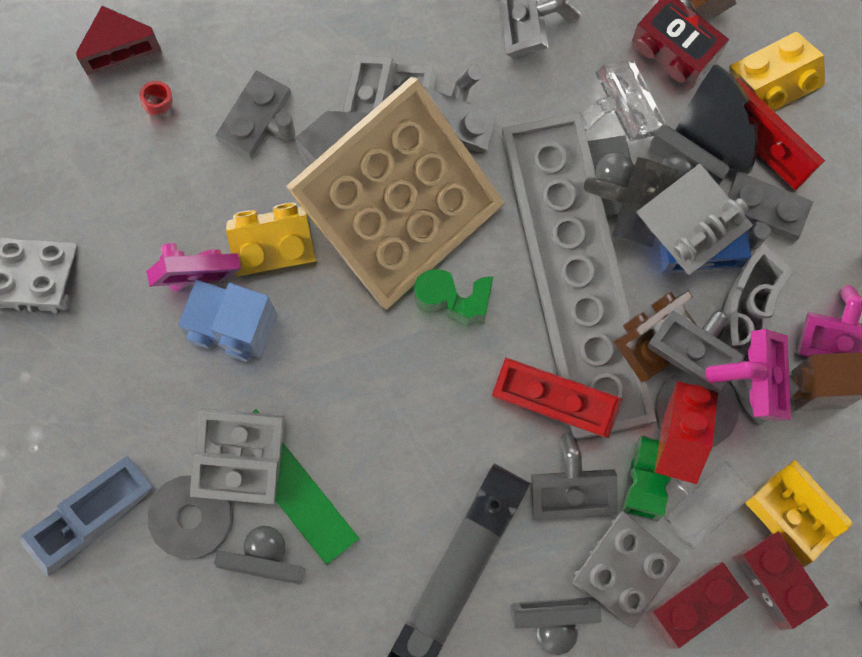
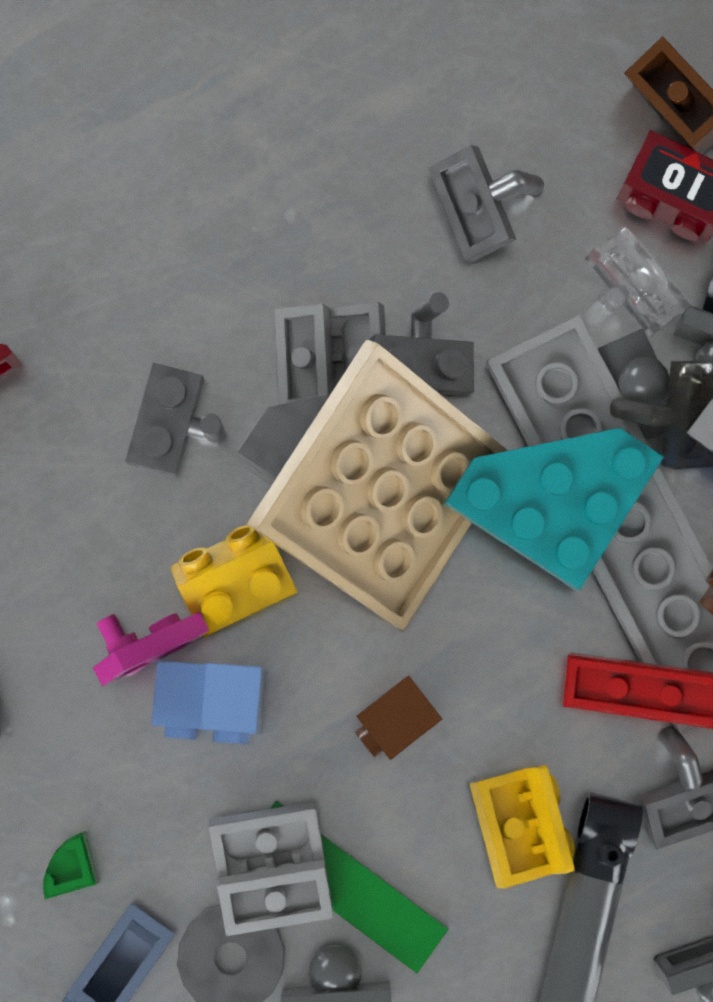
camera: 15 degrees left, 5 degrees up
red hinge [139,81,173,117] -> none
green leg [414,269,493,326] -> none
none -> green tile [43,831,99,899]
none -> reddish brown brick [354,675,442,760]
none -> teal plate [443,428,664,591]
none -> yellow bracket [469,765,575,888]

